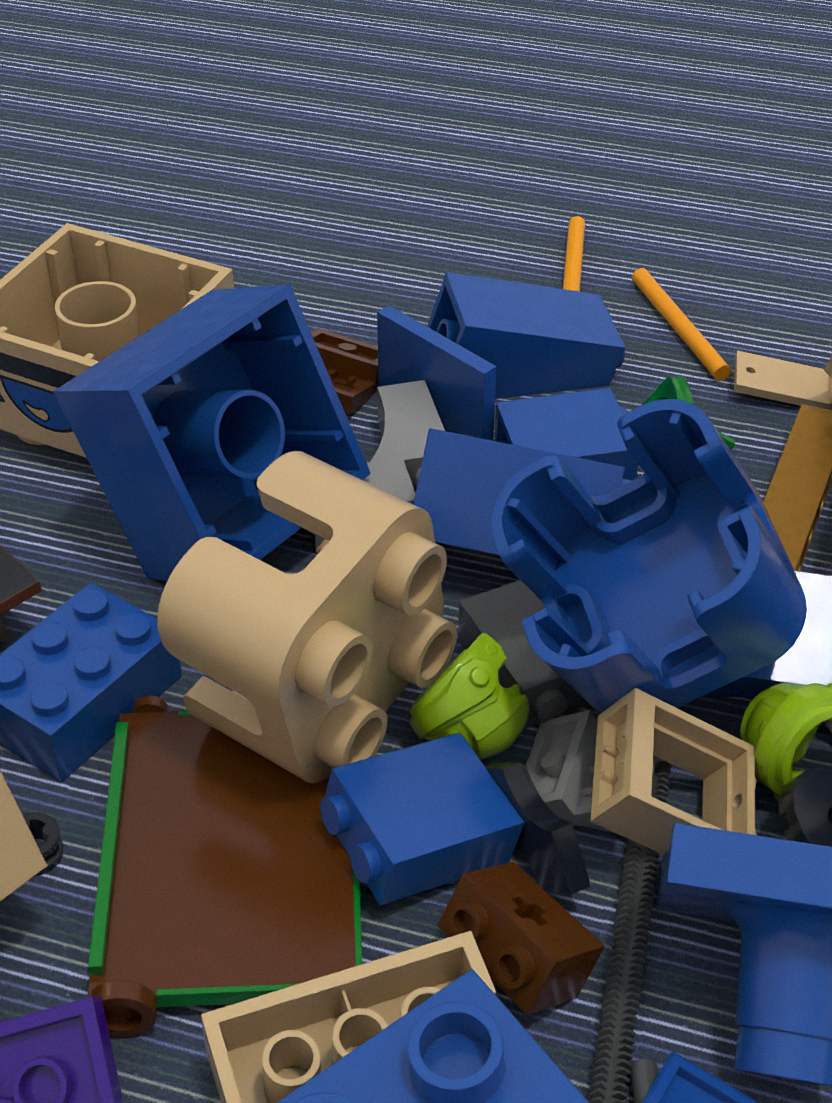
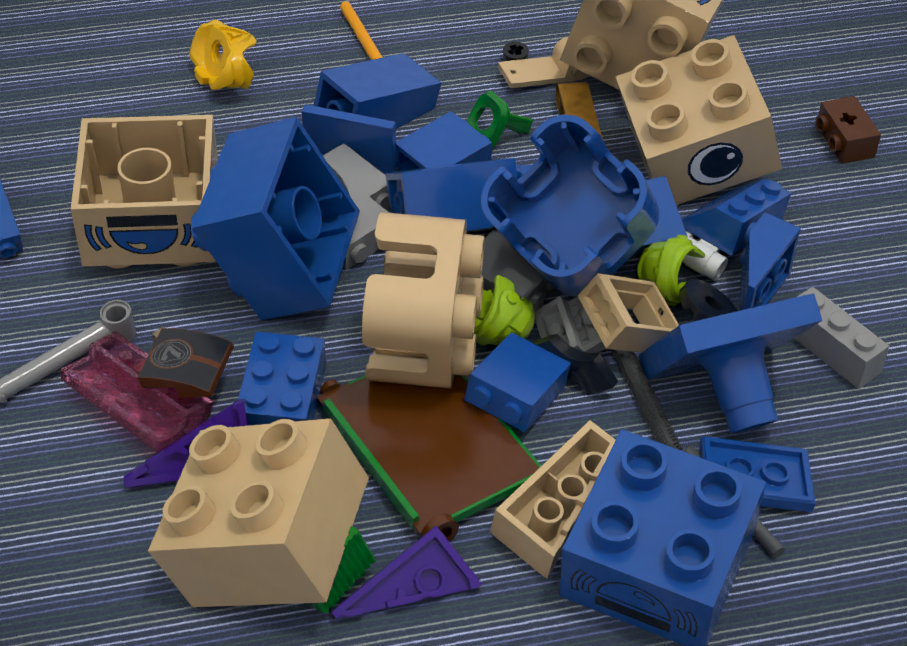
camera: 30 degrees left, 5 degrees up
reddish brown brick [437,861,605,1015] -> none
light orange bar [632,268,731,381] -> none
none -> yellow piece [189,19,257,90]
none -> black bush [502,42,529,61]

